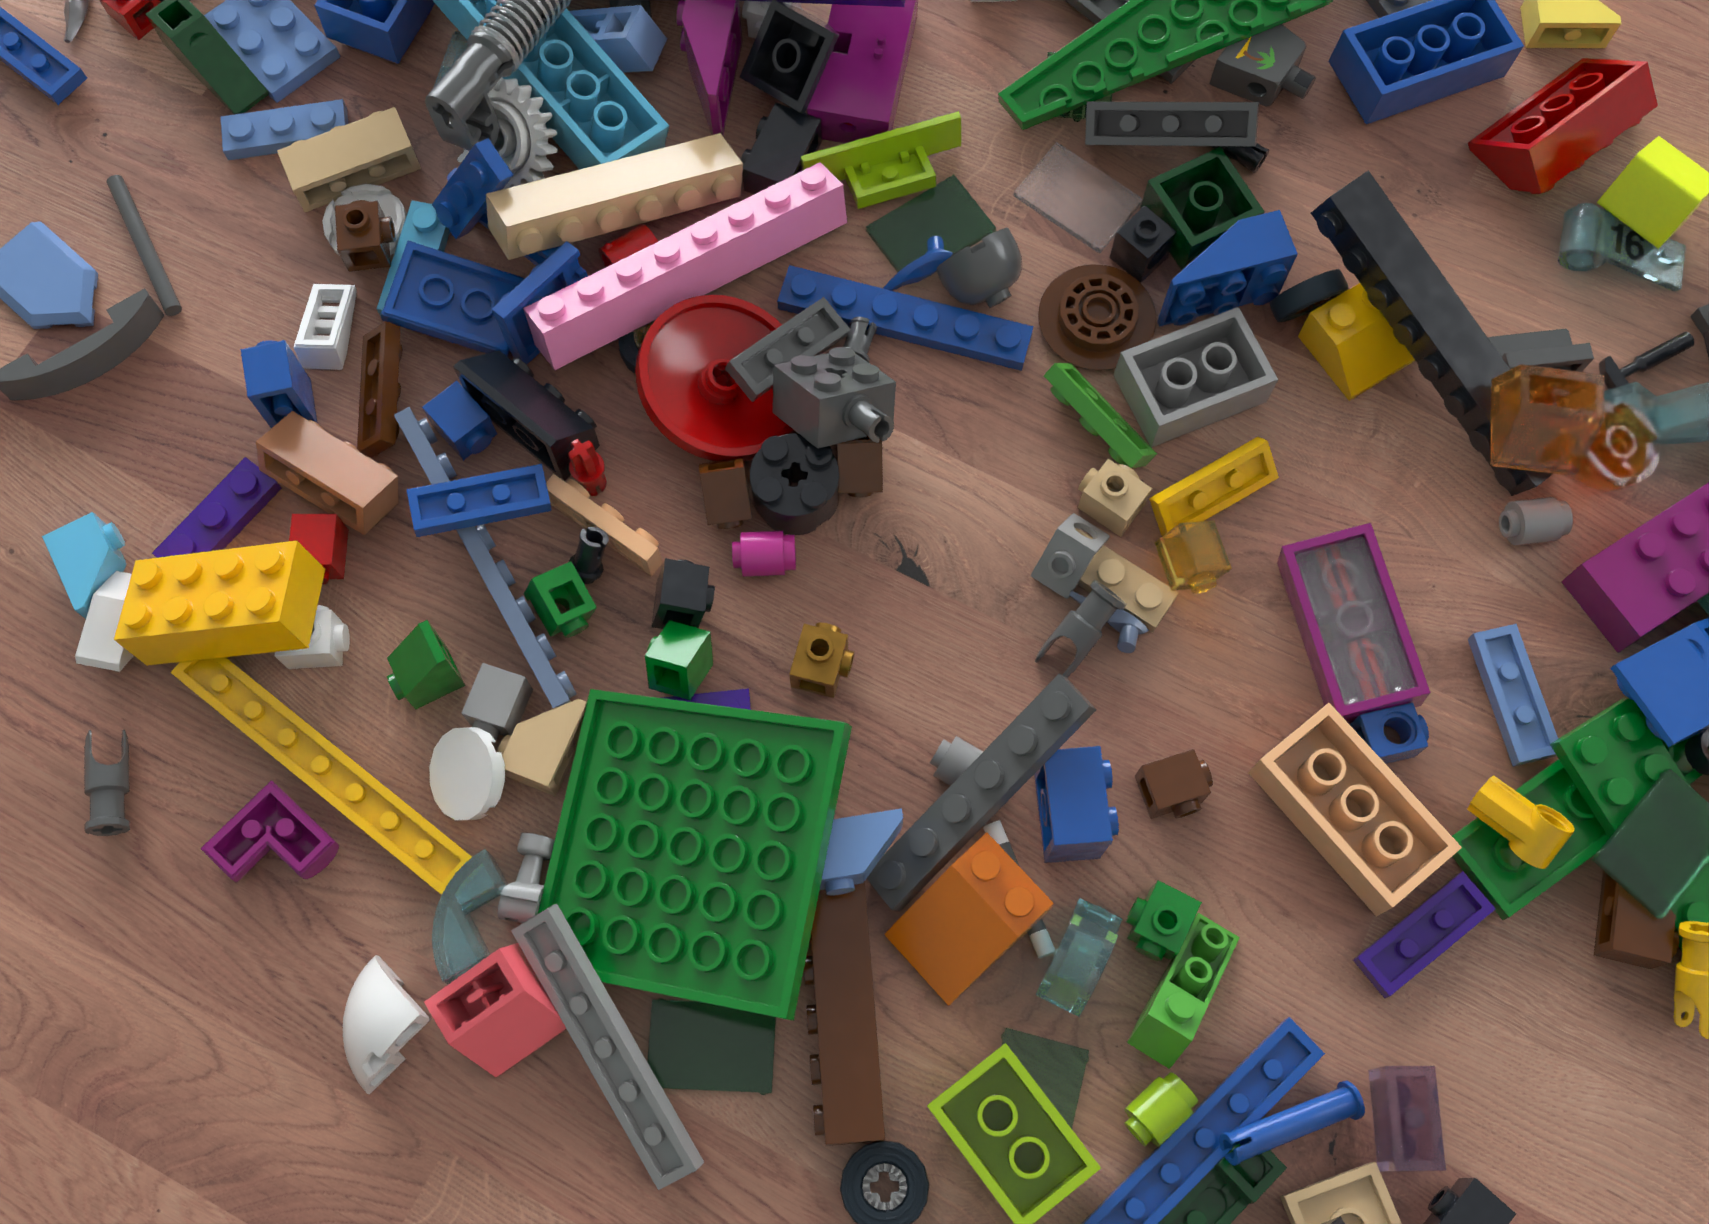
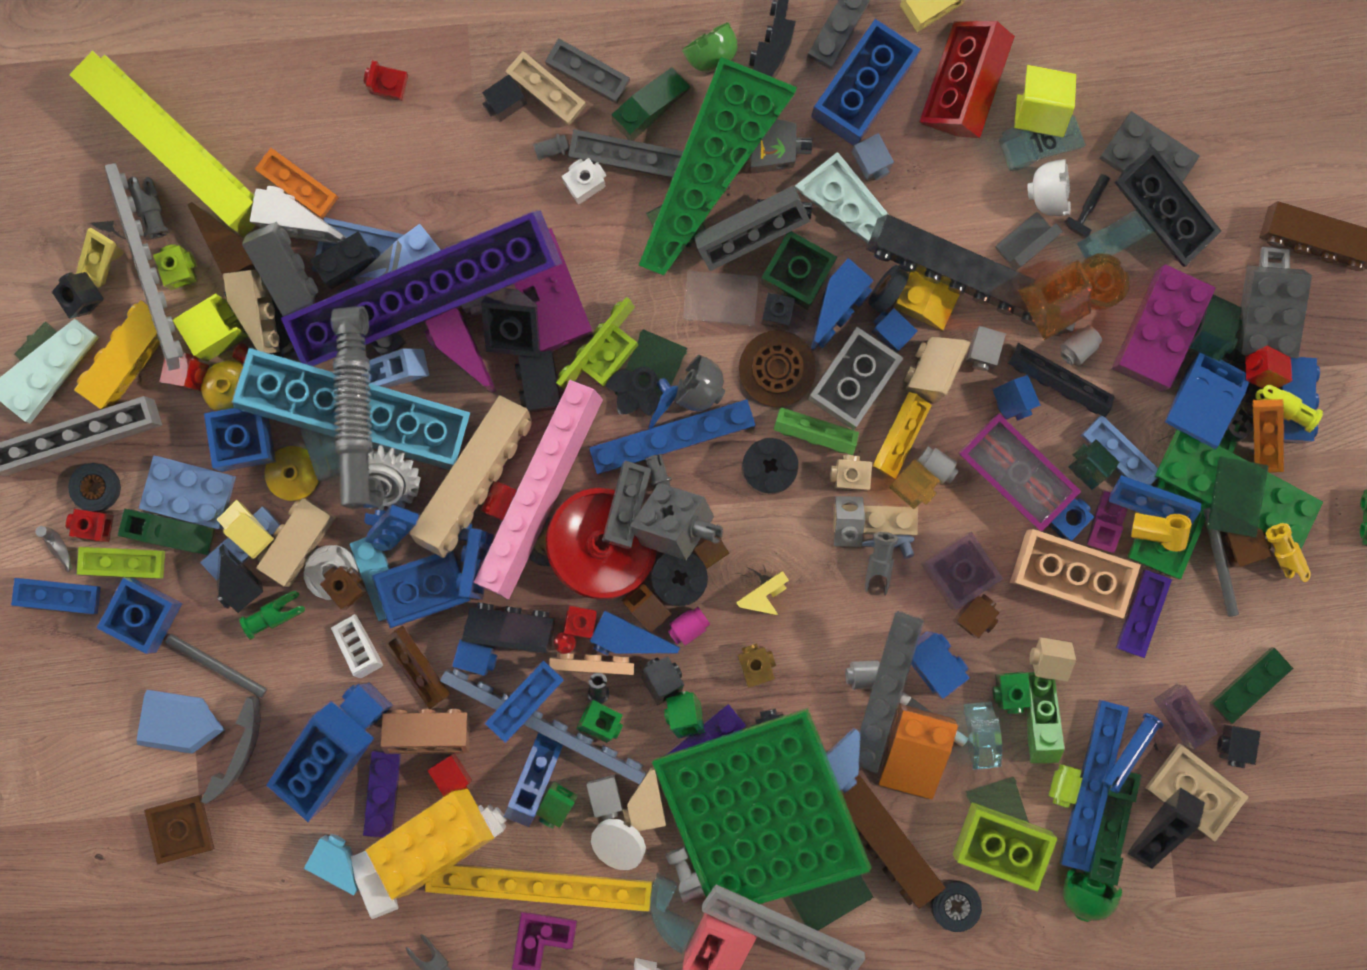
camera: 30 degrees left, 15 degrees up
none -> lime plate [77,547,165,579]
none -> blue brick [97,578,183,654]
none -> light yellow slope [217,500,274,559]
none -> black slope [217,544,264,613]
none -> green piece [239,591,305,640]
none -> yellow dish [265,446,320,501]
none -> blue brick [266,701,374,822]
none -> blue slope [503,732,563,827]
none -> red bracket [563,605,597,638]
none -> blue slope [590,611,680,656]
none -> black plate [606,366,659,416]
none -> light yellow slope [736,571,789,615]
none -> black brick [742,438,799,495]
none -> light aqua wing [795,152,888,243]
none -> sand blue brick [852,133,894,181]
none -> blue brick [872,308,918,353]
none -> tan slope [903,337,970,404]
none -> light grey brick [915,446,959,485]
none -> clear purple brick [921,532,1003,610]
none -> light grey brick [966,326,1006,371]
none -> blue brick [992,375,1041,421]
none -> black plate [1008,343,1115,417]
none -> white cylinder [1028,159,1071,216]
none -> tan brick [1029,637,1076,682]
none -> clear green brick [1068,439,1120,490]
none -> magenta slope [1087,489,1128,553]
none -> blue plate [1109,475,1201,525]
none -> dark grey bar [1203,507,1239,617]
none -> dark green plate [1210,647,1294,724]

